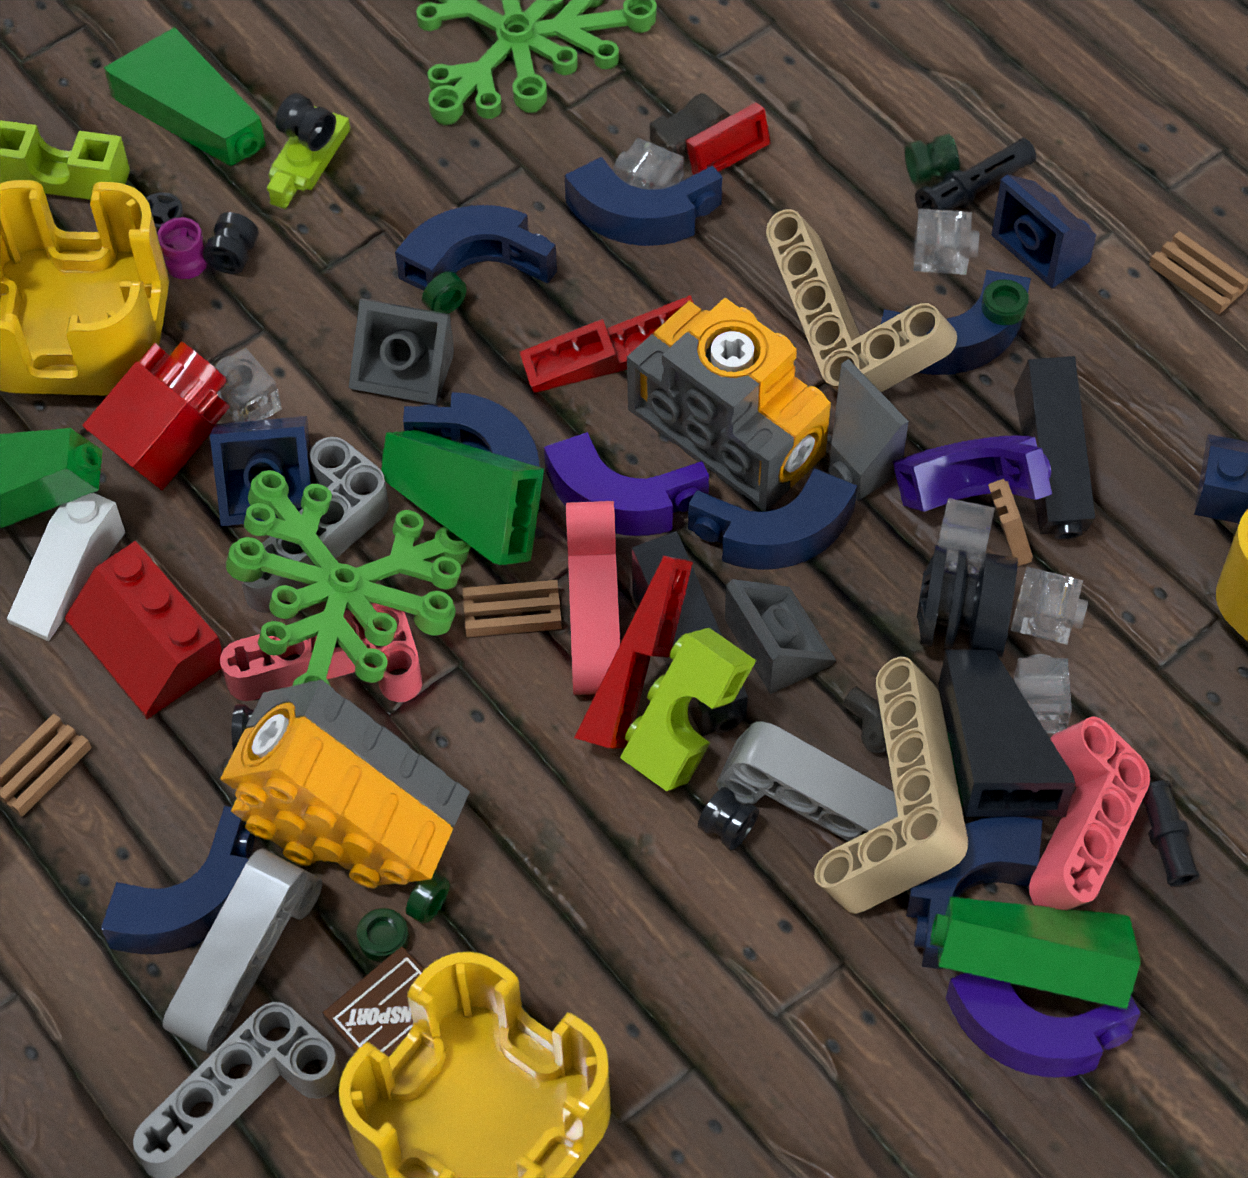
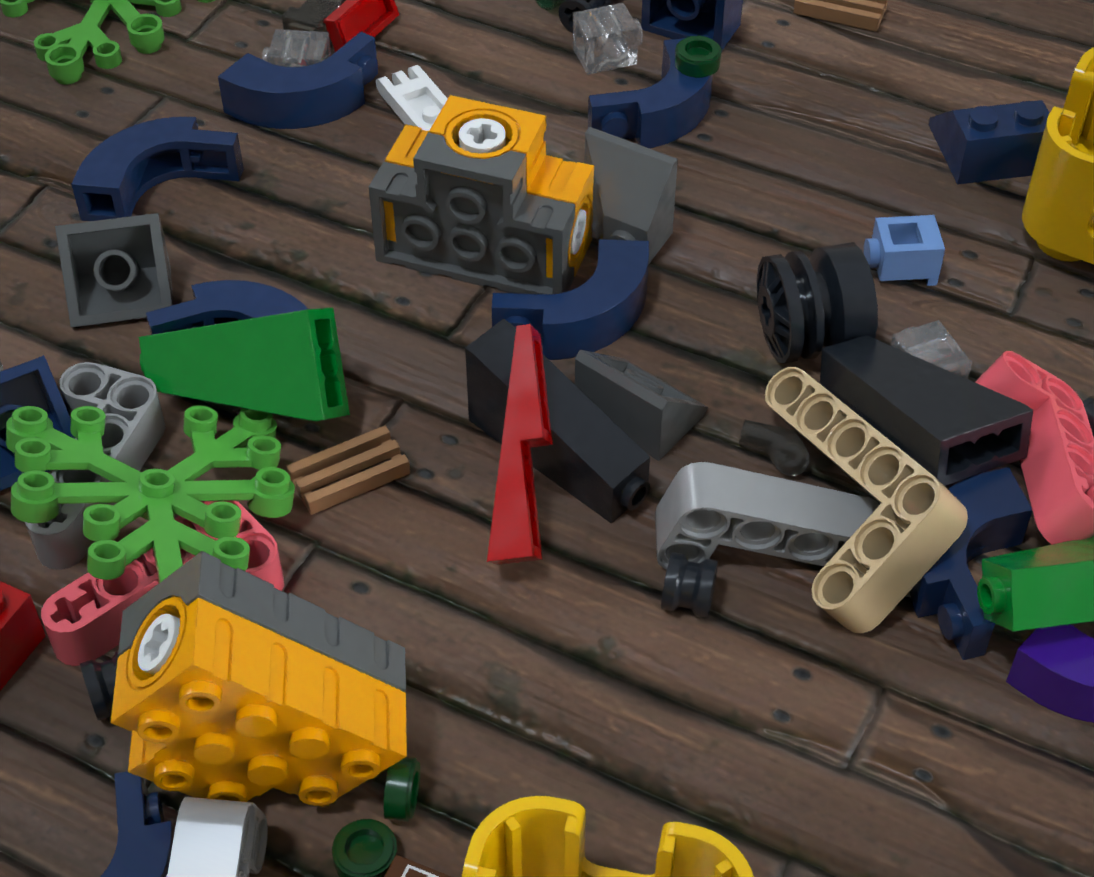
camera: 25 degrees left, 10 degrees down
dark green tile [422,271,467,314] -> none
red slope [519,295,694,393] -> none
dark purple arch [544,432,709,536] -> none
coral beam [566,501,620,695] -> none
lime arch [620,628,756,791] -> none
tan beam [766,209,957,393] -> none
dark purple arch [893,436,1052,511] -> none
clear brick [938,498,995,574] -> none
medium nougat tile [988,479,1033,566] -> none
clear brick [1011,567,1088,644] -> none
black slope [1014,356,1095,539] -> none
none -> white hinge [376,65,447,131]
none -> medium blue brick [864,215,945,286]

